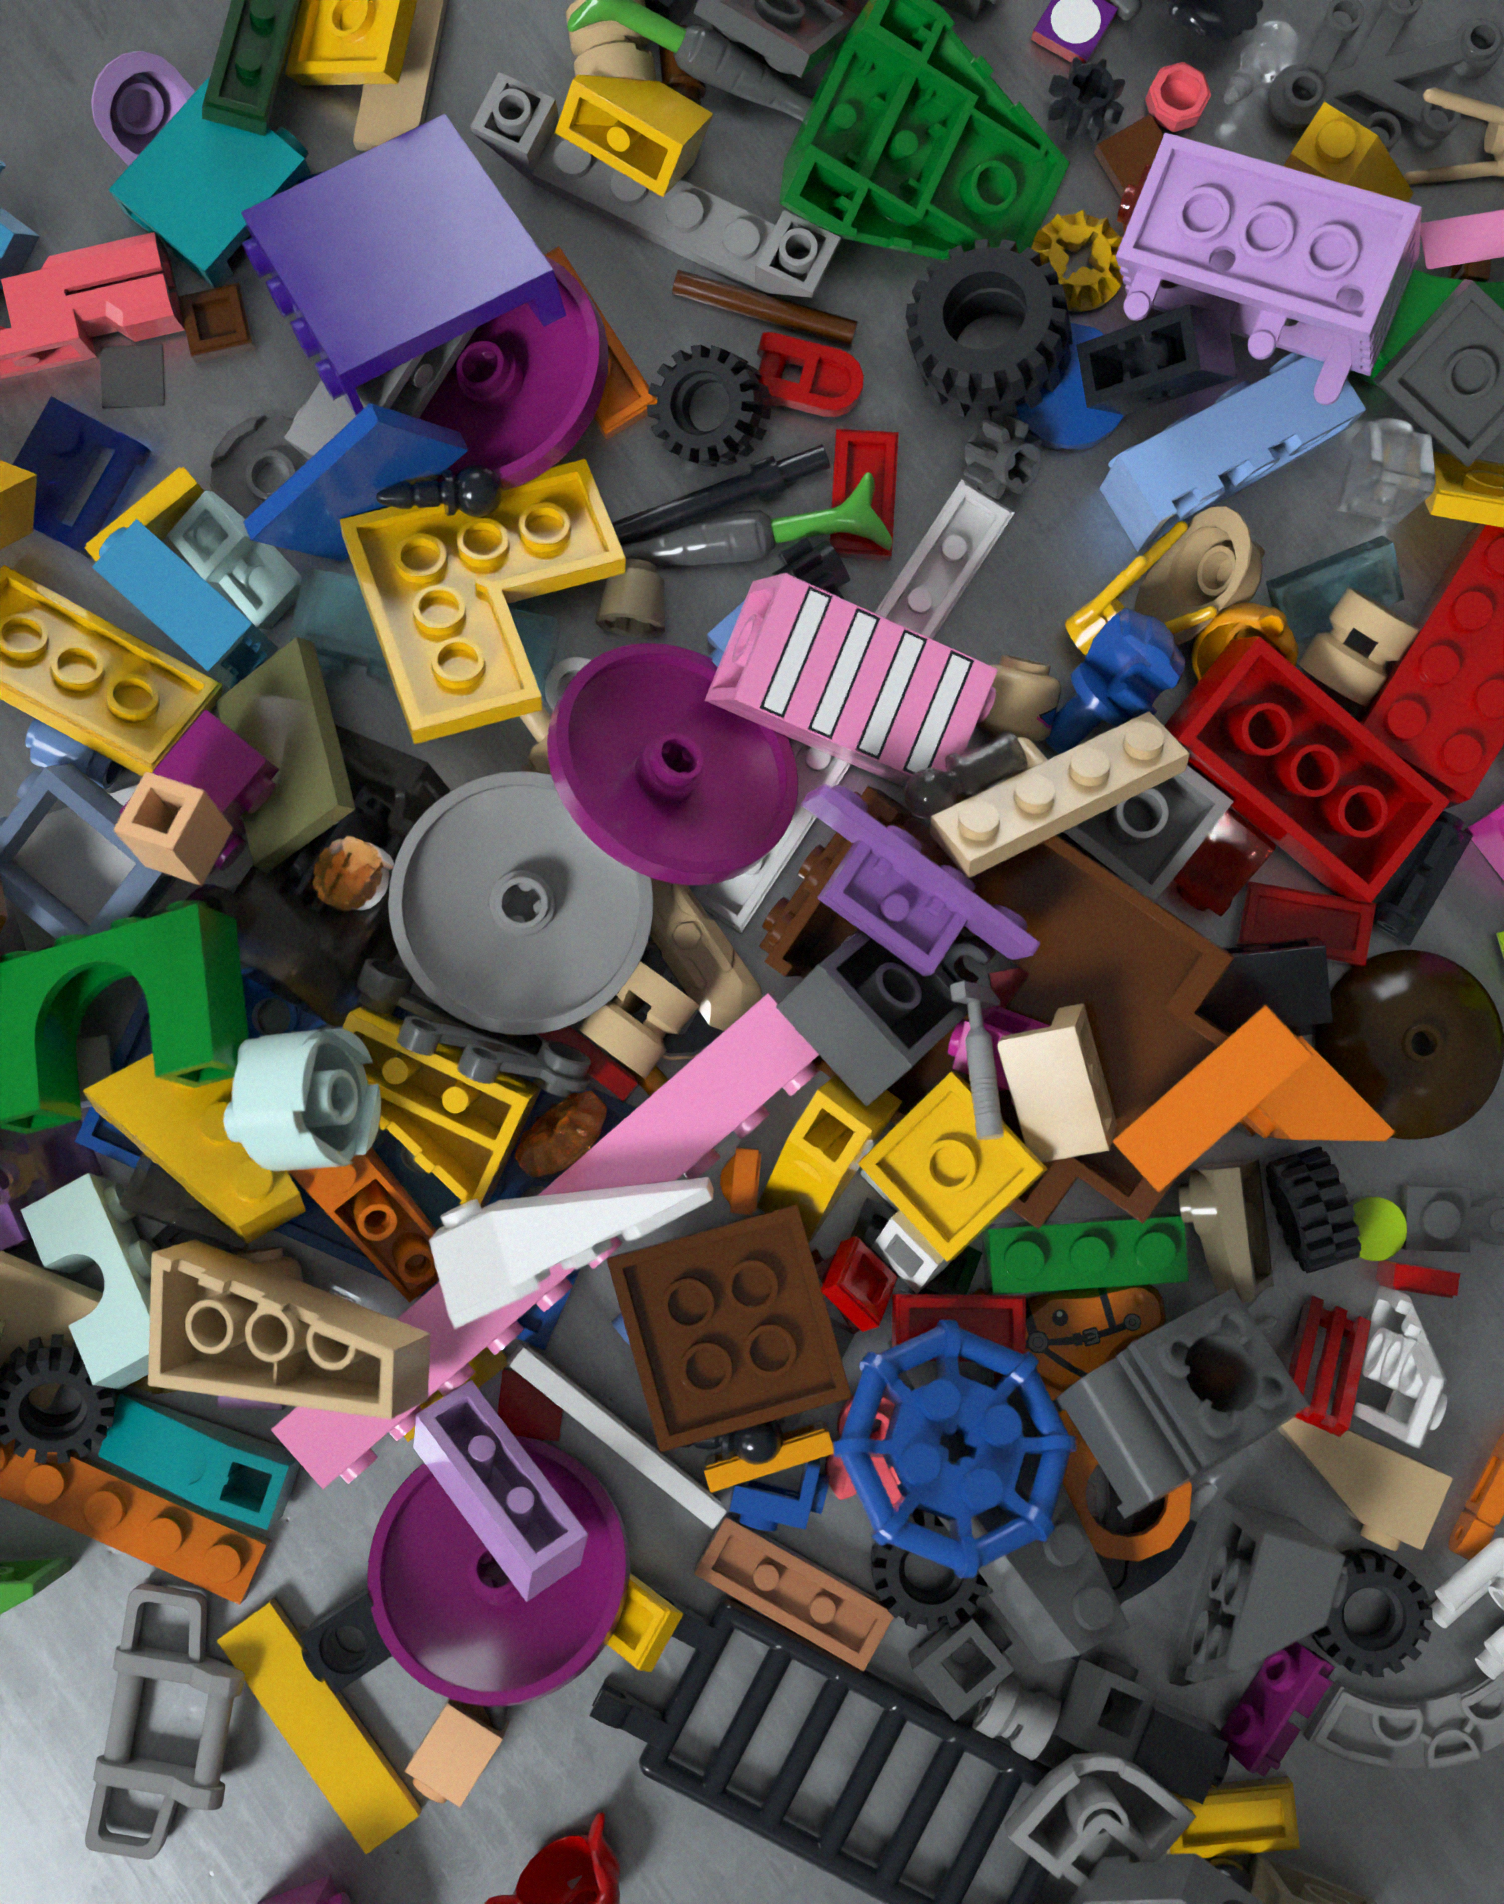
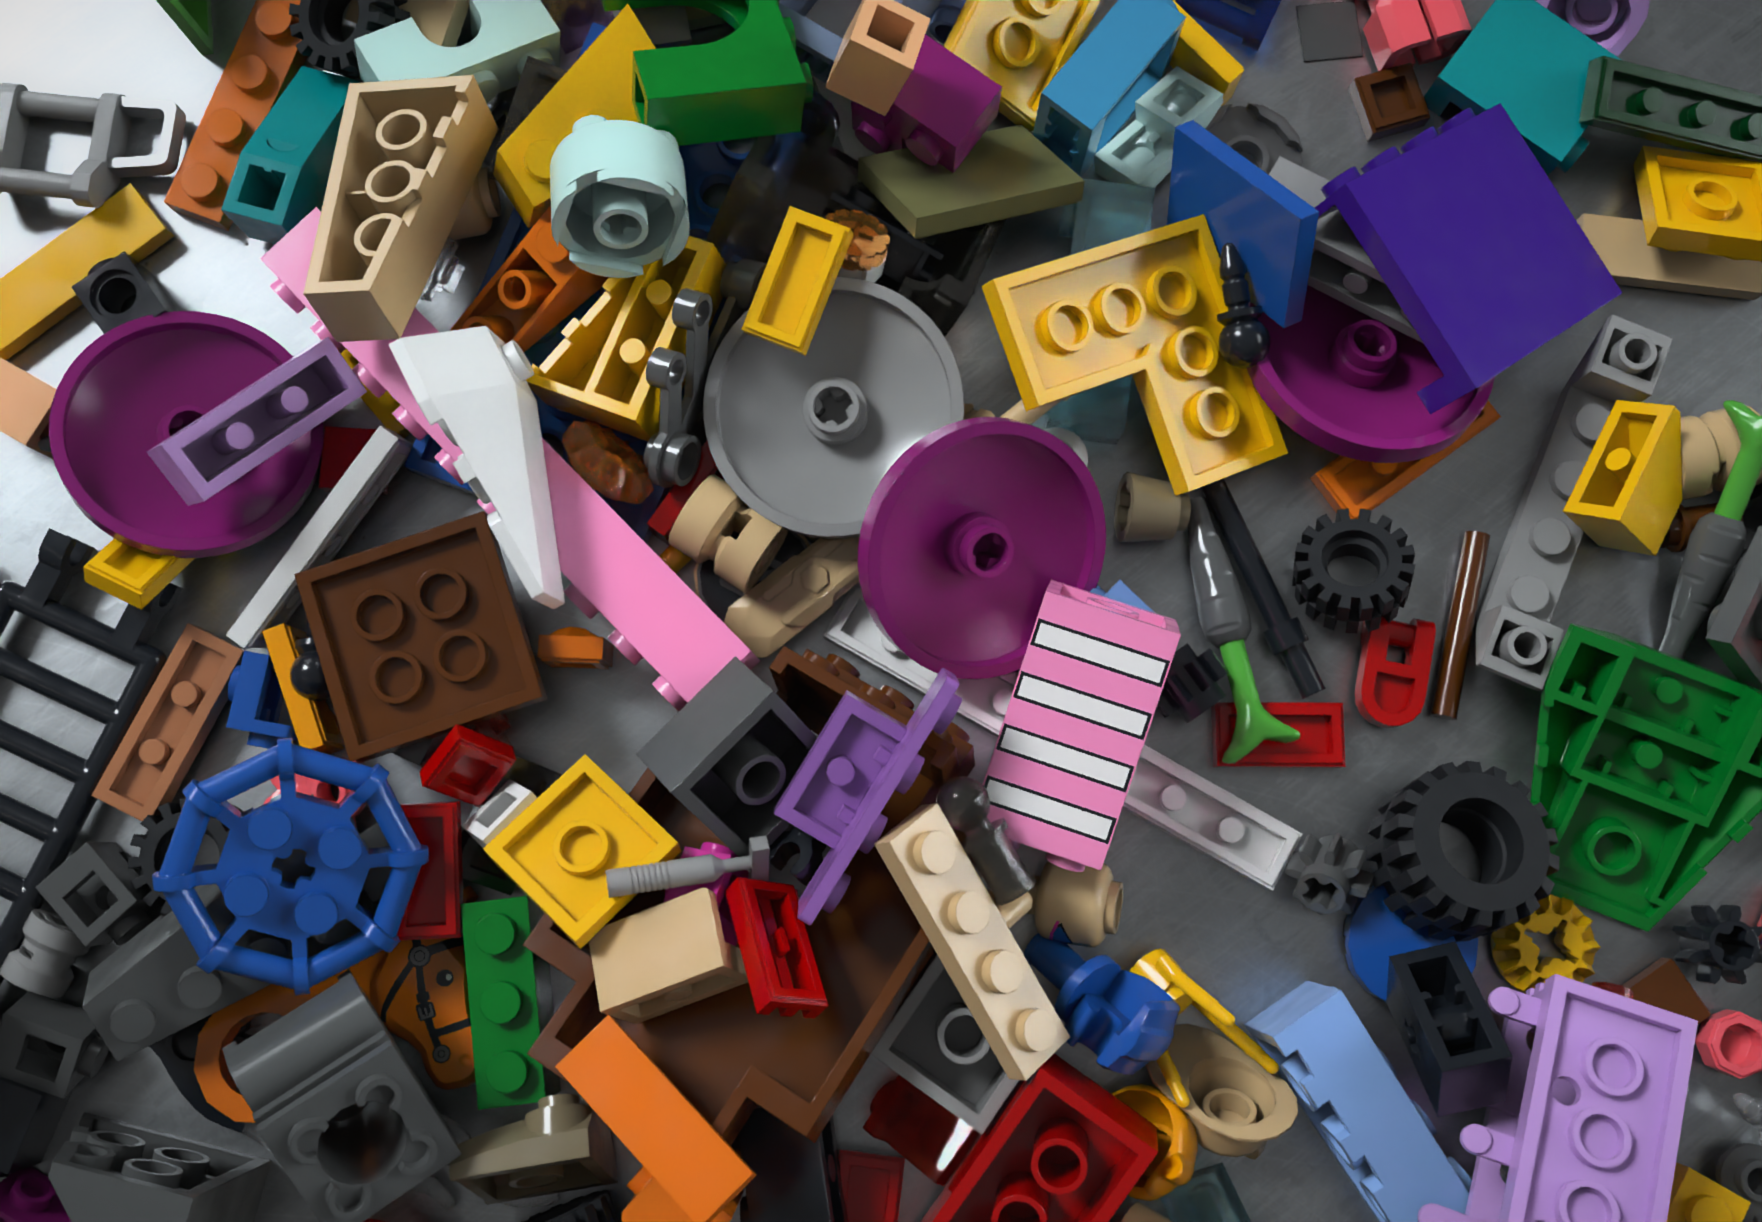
camera: 90 degrees right, 5 degrees down
yellow slope [757,1074,902,1243] -> none
none -> red tile [725,877,829,1019]
none -> yellow tile [741,206,854,356]

